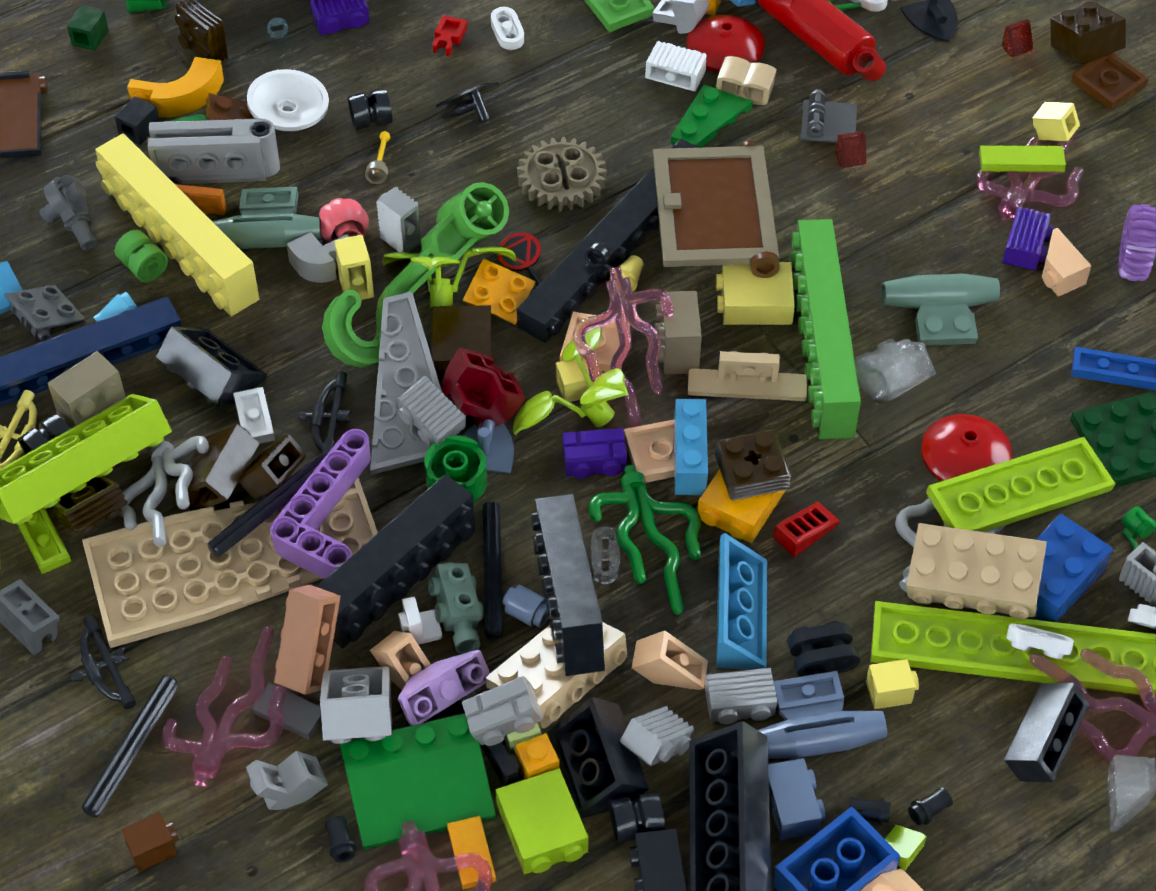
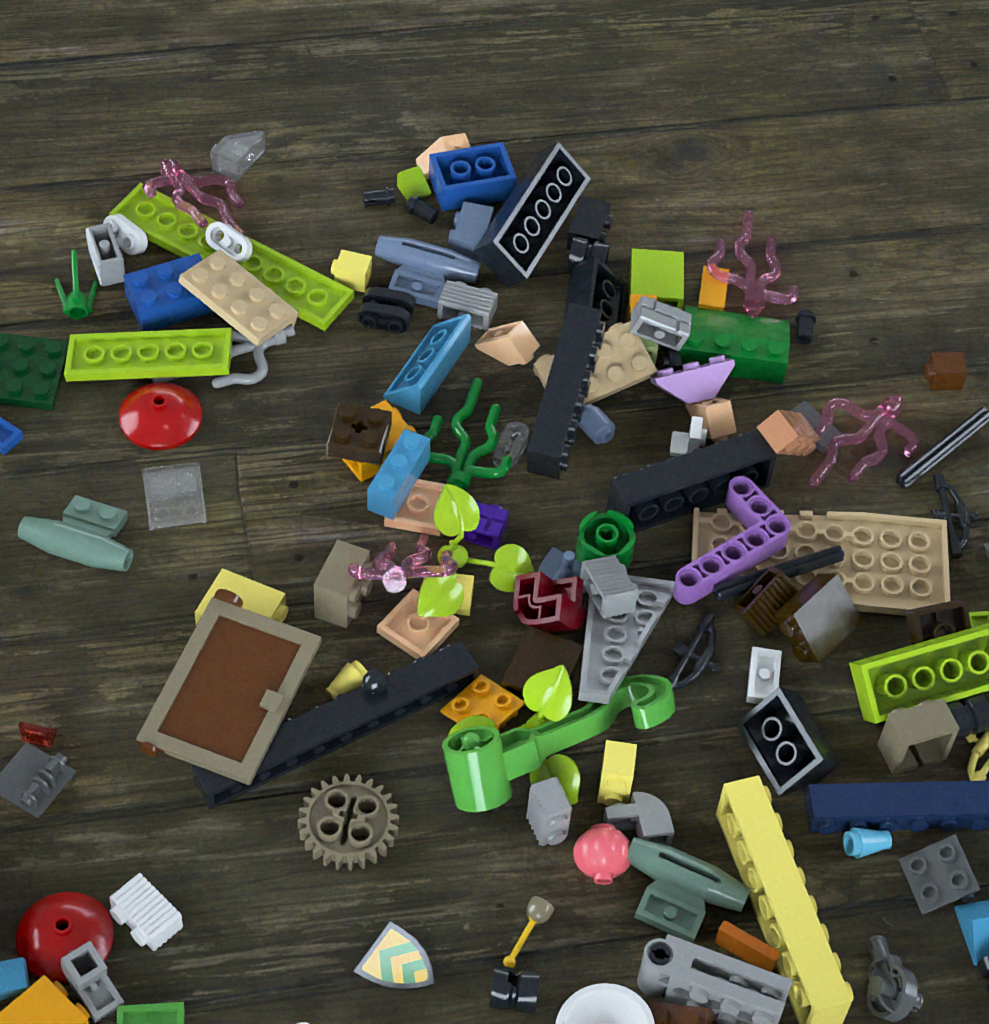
camera: 160 degrees left, 0 degrees up
bright green wheel [114,229,168,283] -> none
light grey plant [119,435,209,547] -> none
light grey brick [246,751,328,810] -> none
light grey brick [320,666,392,744] -> none
sand green brick [428,562,483,654] -> none
black axle [483,501,503,638] -> none
piece [497,233,542,286] -> none
light grey brick [620,706,694,766] -> none
green wing [670,84,753,148] -> none
tan bracket [688,351,807,401] -> none
tan brick [716,56,777,105] -> none
red slope [773,502,840,557] -> none
bright green brick [789,219,861,439] -> none
black brick [1004,683,1090,782] -> none

